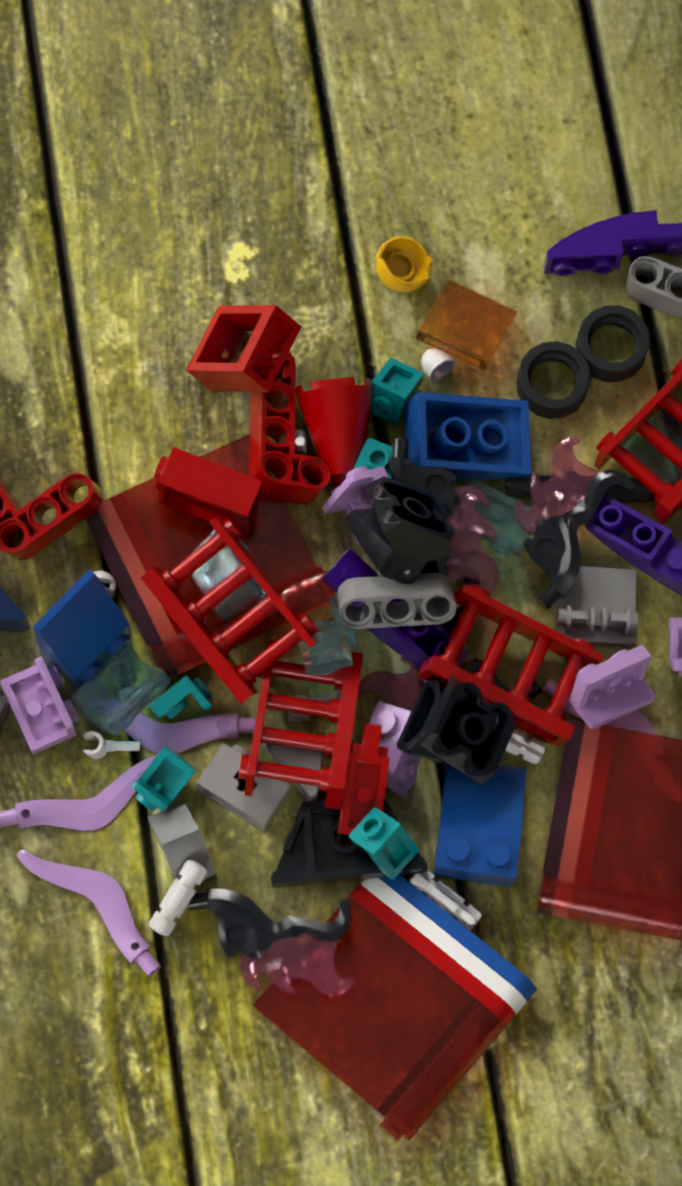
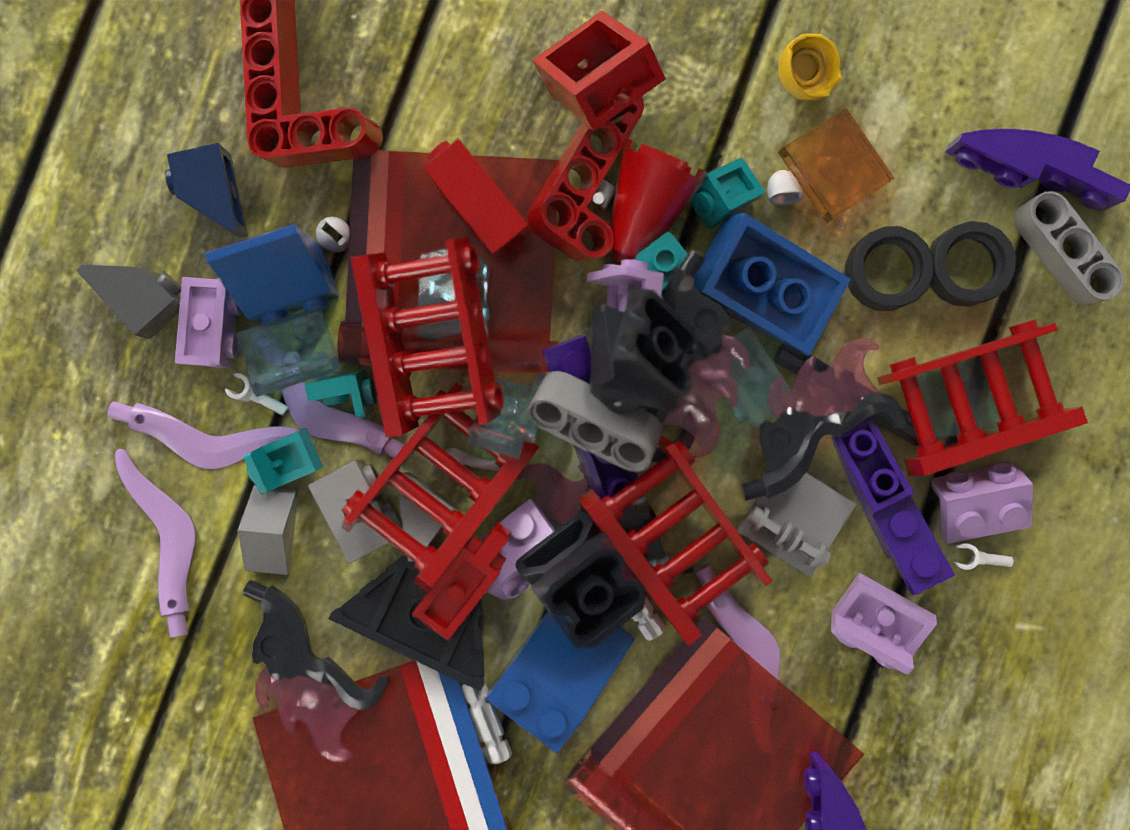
camera: 30 degrees right, 15 degrees up
white axle [149,860,207,936] -> none
teal bracket [349,808,420,880] -> none
lavender bracket [569,644,655,729] -> none

